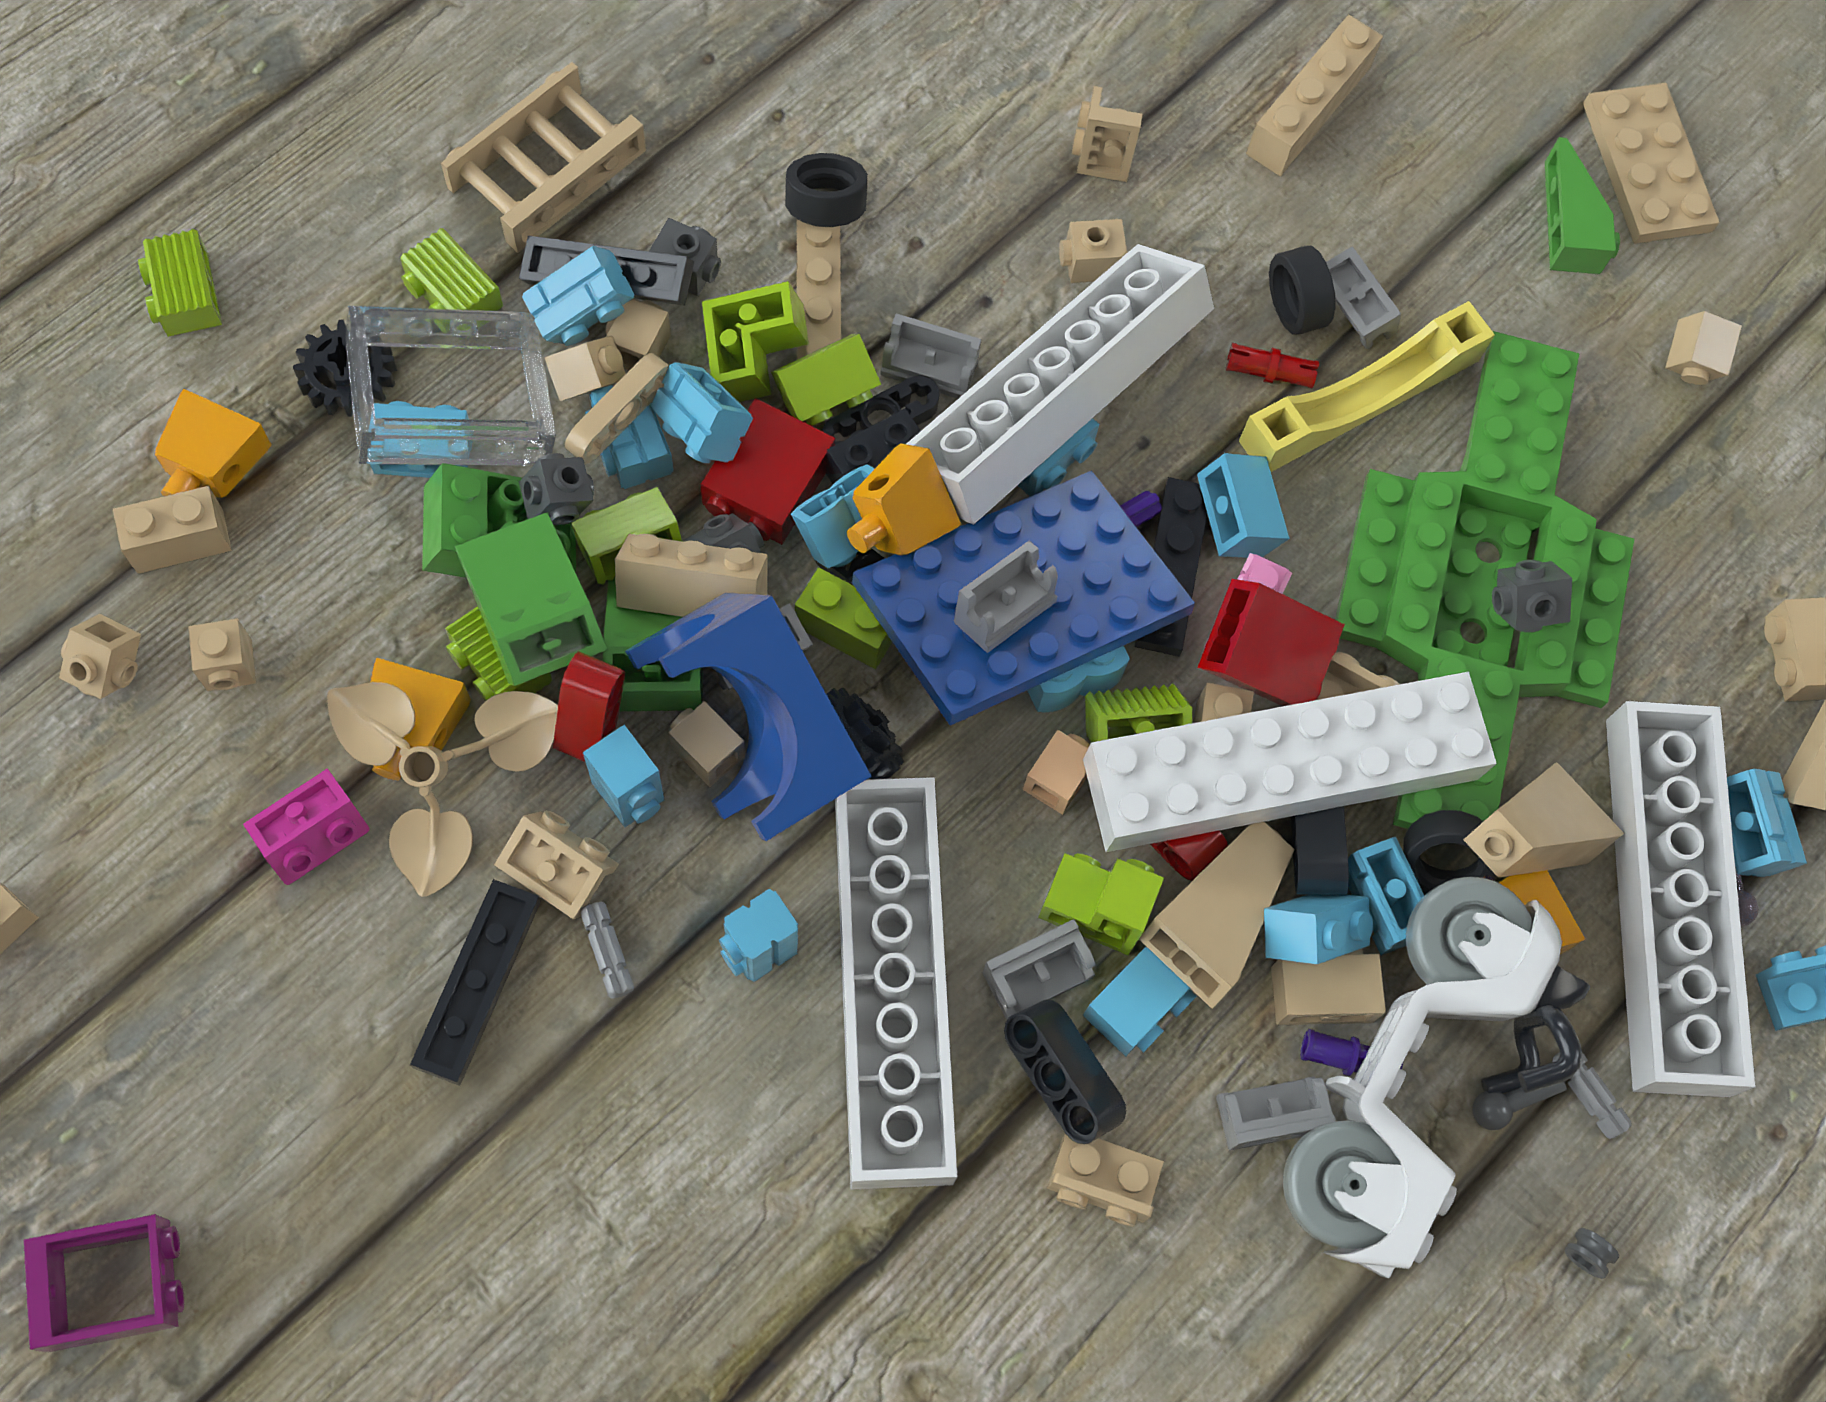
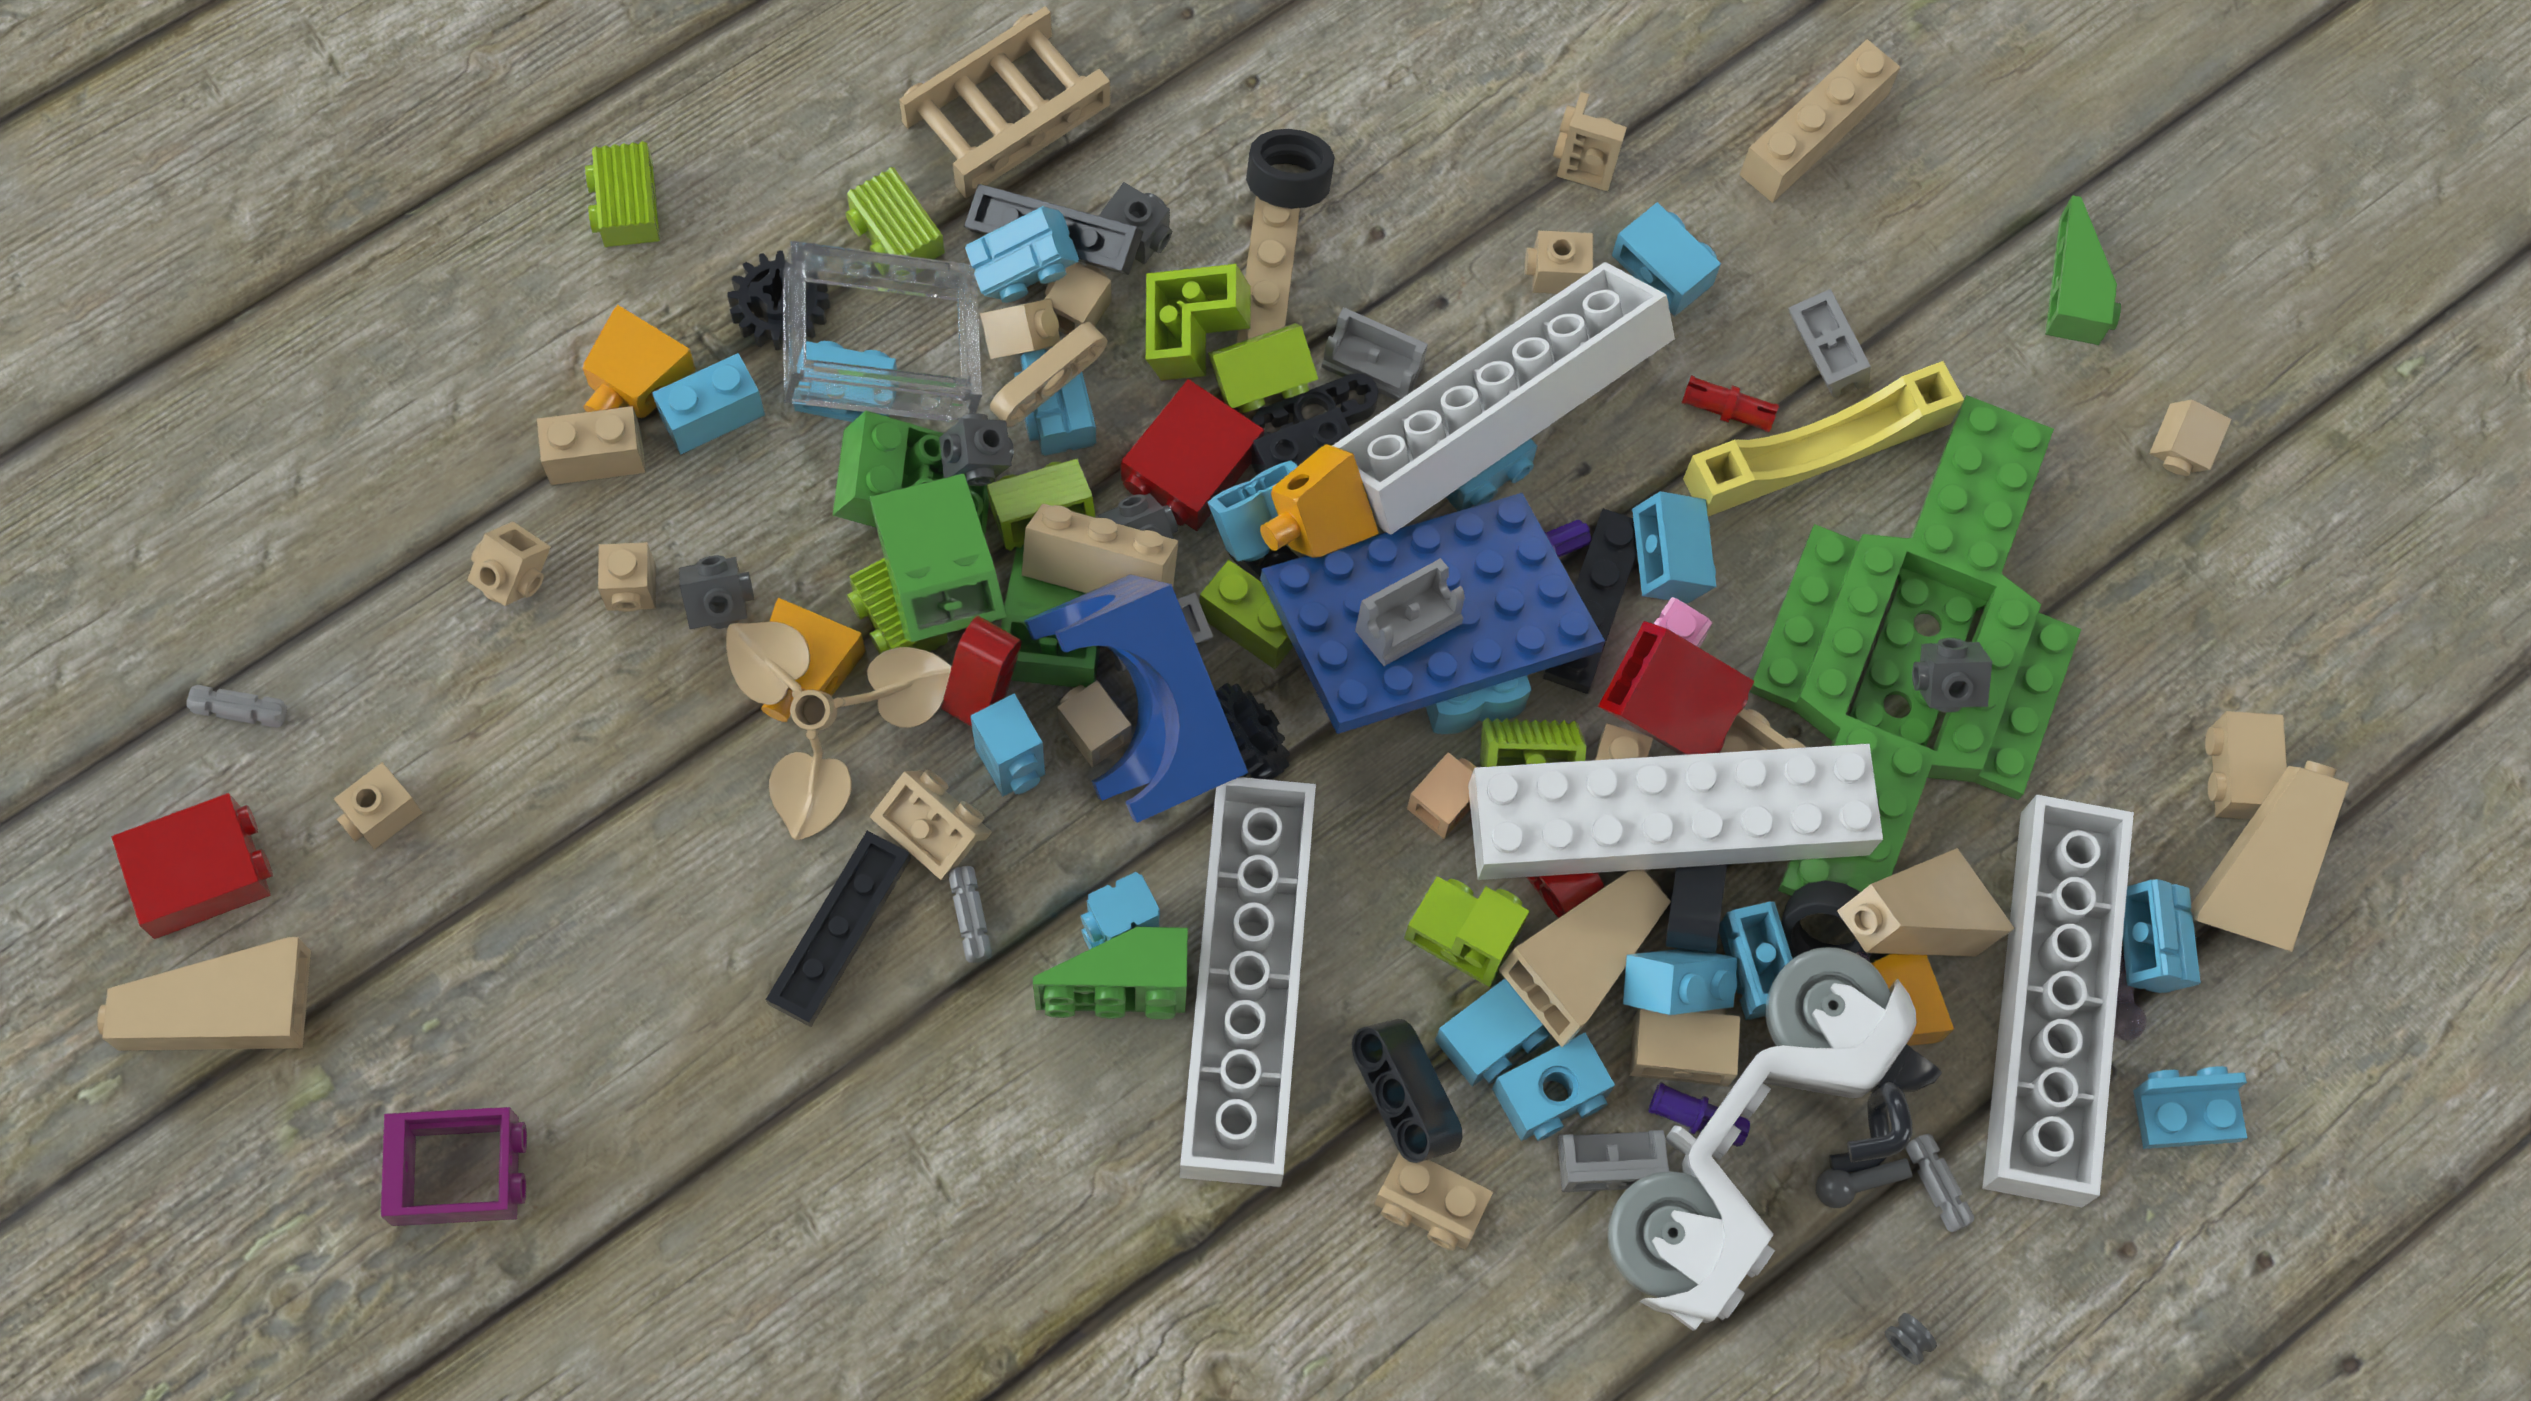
camera: 10 degrees right, 0 degrees up
dark pink bracket [243,768,370,885] -> none
medium azure brick [651,362,753,463] -> none
light grey hinge [982,919,1096,1020] -> none
black tyre [1269,245,1336,335] -> none
tan plate [1583,83,1720,244] -> none
none -> medium azure brick [652,353,765,455]
none -> dark grey brick [679,555,754,629]
none -> bright green slope [1033,927,1188,1020]
none -> medium azure brick [1492,1033,1615,1141]
none -> medium azure brick [1612,202,1721,316]

